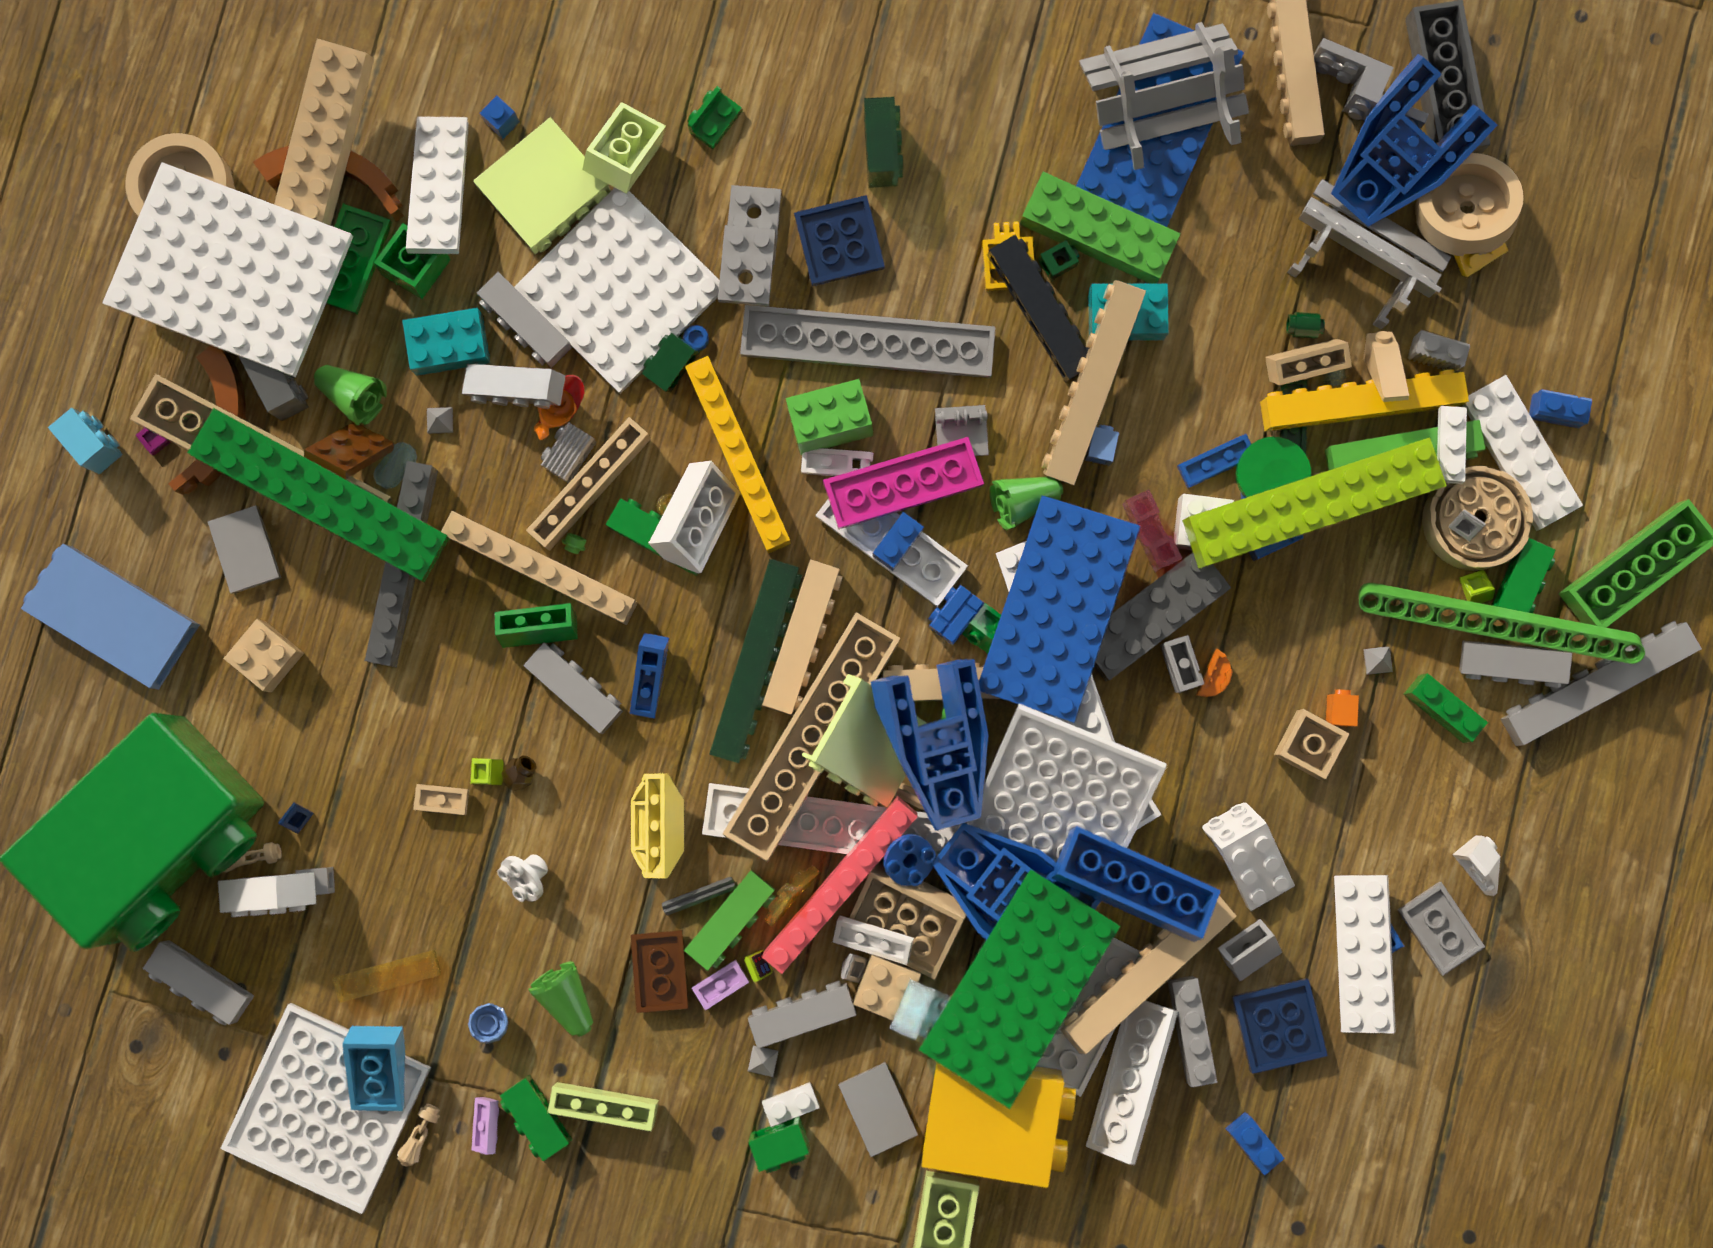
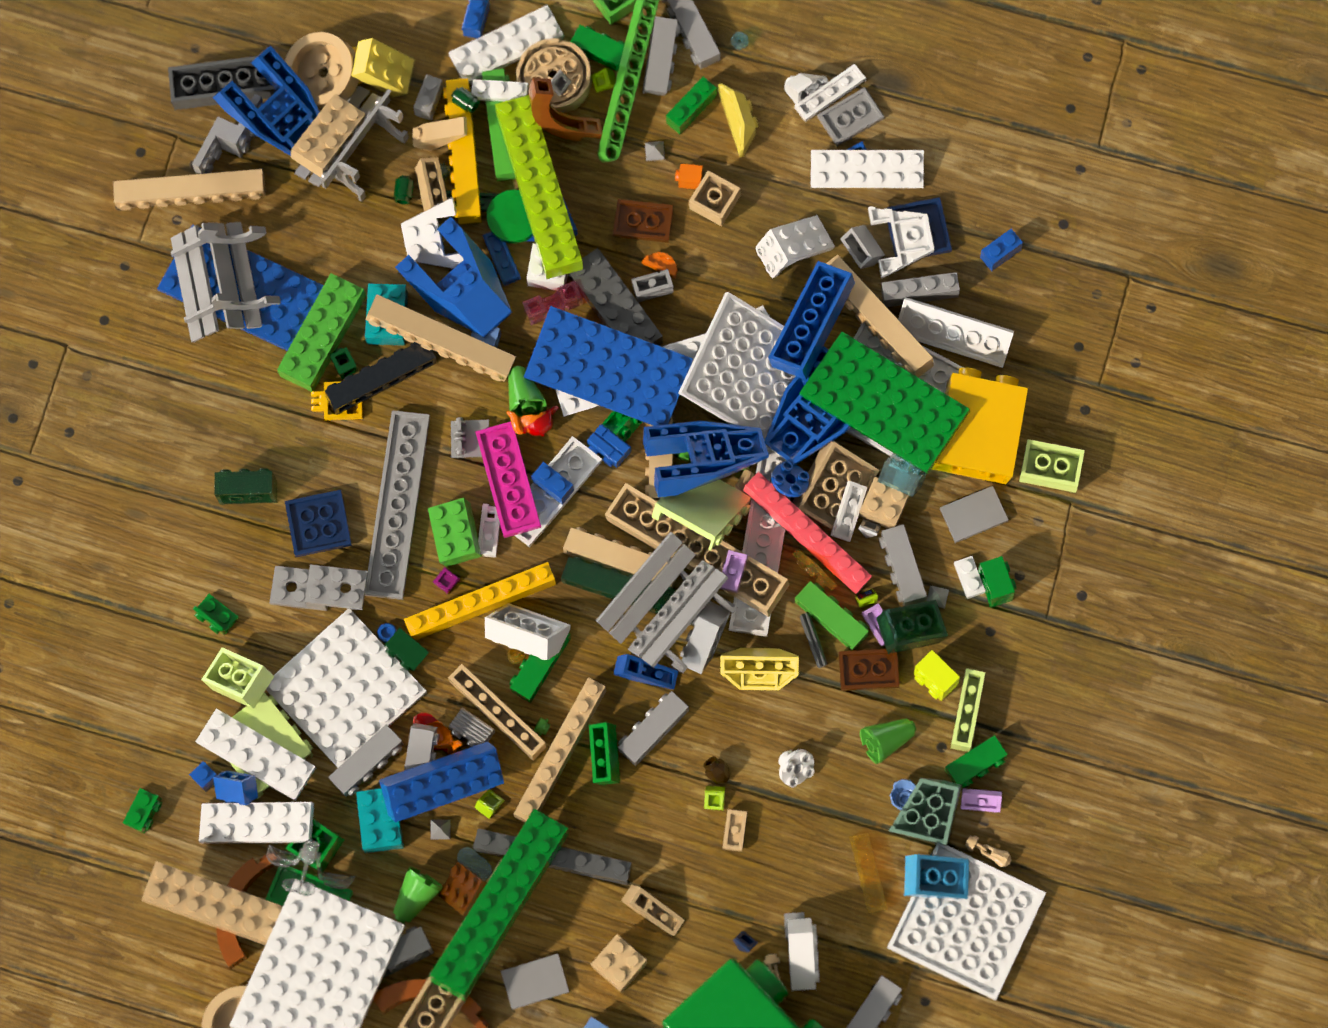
camera: 80 degrees left, 10 degrees down
none -> green bracket [123,788,162,834]
none -> white plate [196,709,316,801]
none -> blue brick [213,770,258,805]
none -> clear plant [266,840,355,896]
none -> tan brick [291,94,366,178]
none -> light yellow brick [351,38,415,97]
none -> blue brick [379,741,504,822]
none -> blue wedge [395,217,512,338]
none -> white wing [401,197,464,268]
none -> magenta tile [433,567,460,594]
none -> dark green brick [451,87,480,113]
none -> lime slope [475,789,505,819]
none -> hair [507,406,559,437]
none -> dark orange arch [529,78,602,141]
none -> light grey piece [596,532,738,673]
none -> reddish brown plate [613,199,673,243]
none -> tan slope [621,885,685,936]
none -> light grey brick [680,601,730,674]
none -> light yellow wedge [718,83,758,157]
none -> lavender plate [720,550,748,593]
none -> clear light blue plate [730,32,749,50]
none -> white plate [795,64,866,122]
none -> white wing [868,207,934,278]
none -> clear green brick [876,600,948,654]
none -> sand green wedge [889,778,962,845]
none -> neon yellow brick [914,650,960,701]

